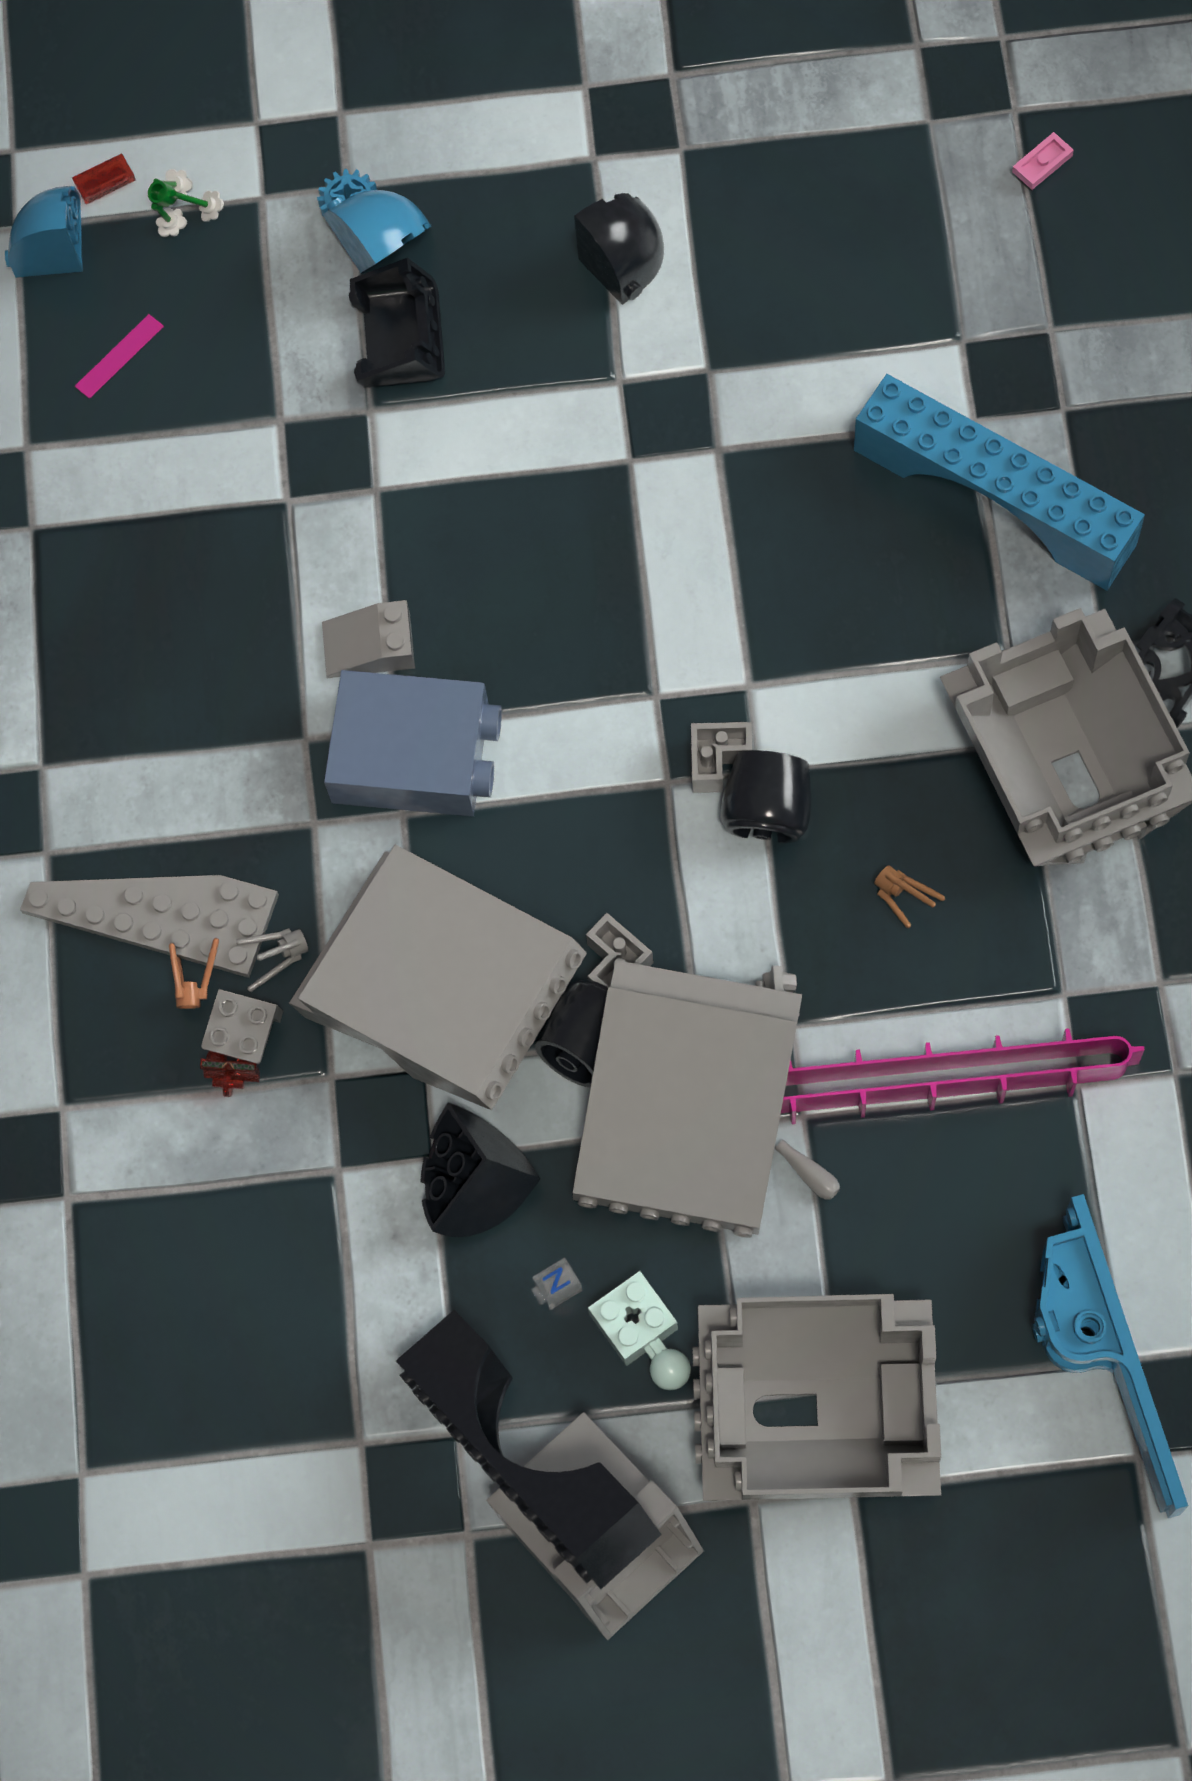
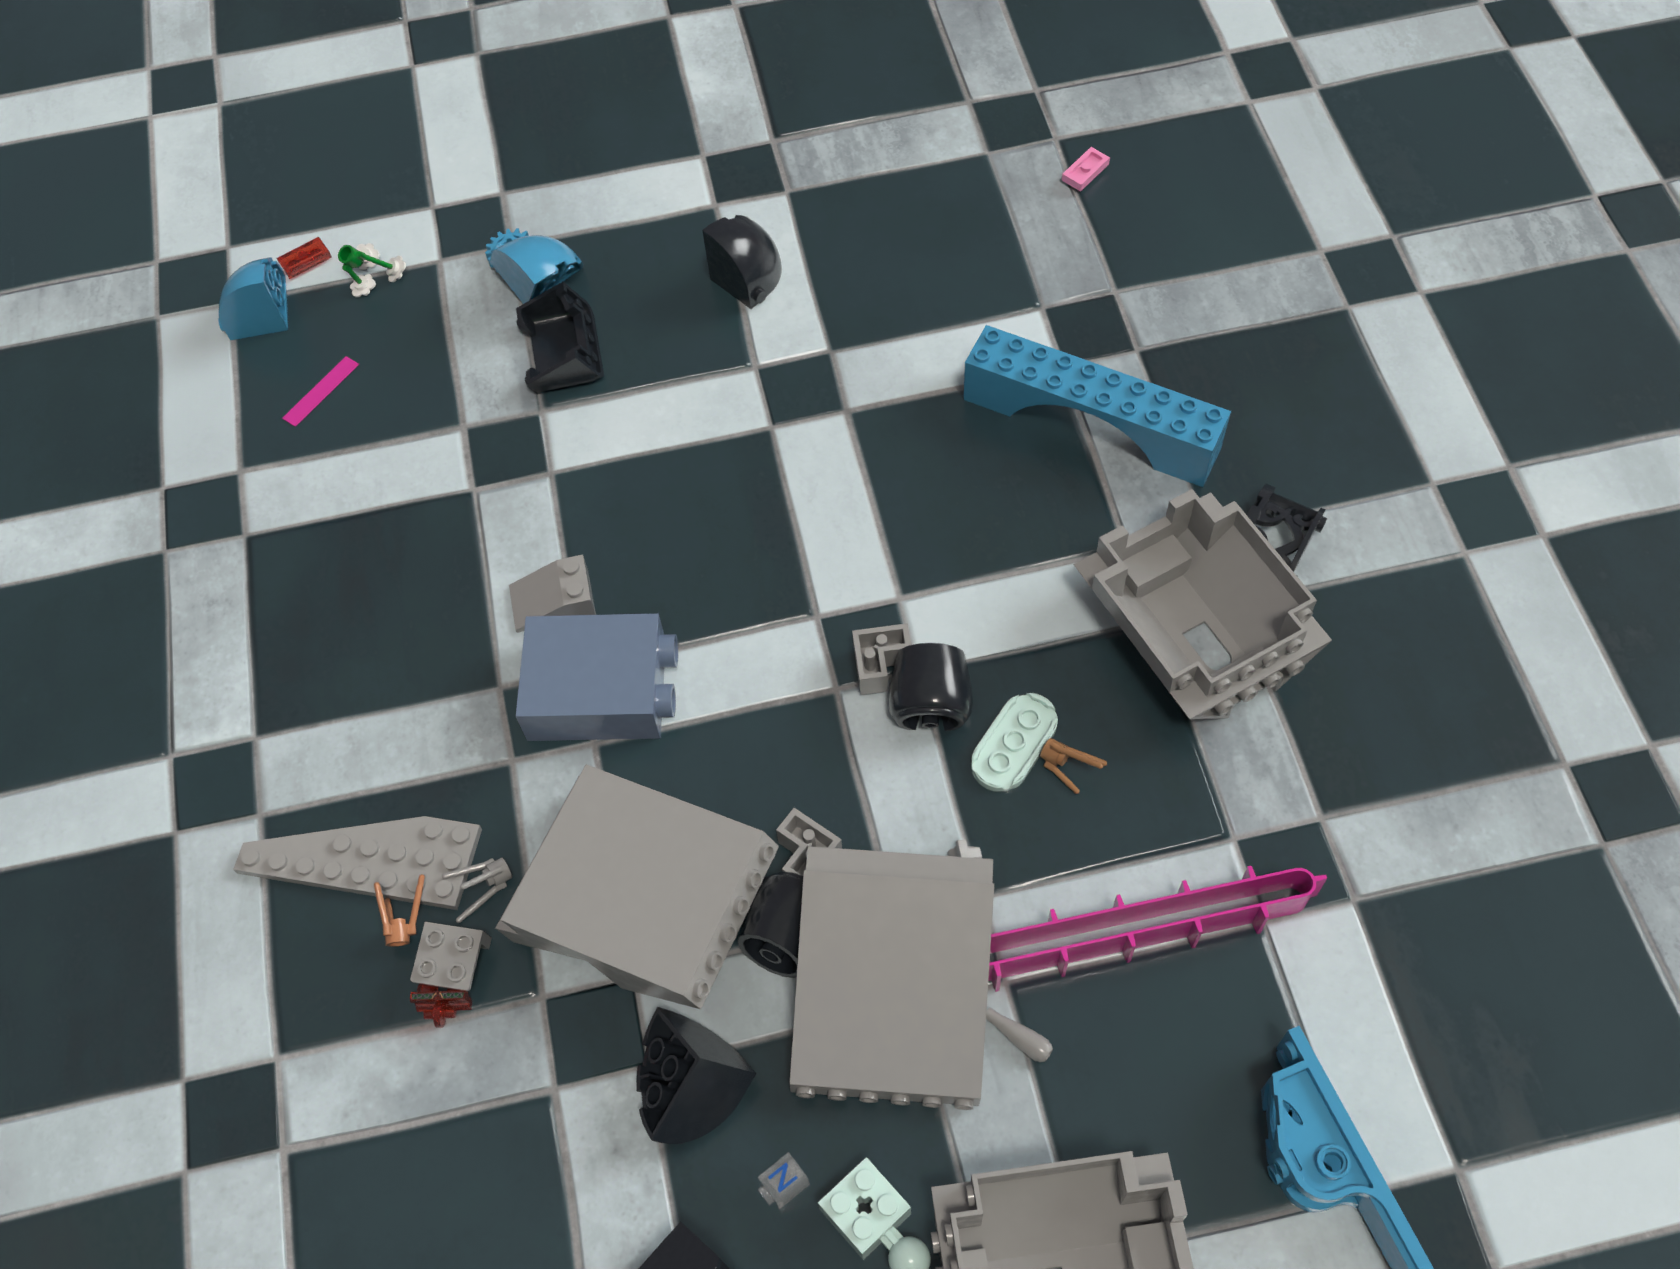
camera: 10 degrees left, 10 degrees down
none -> light aqua tile [971,693,1058,791]

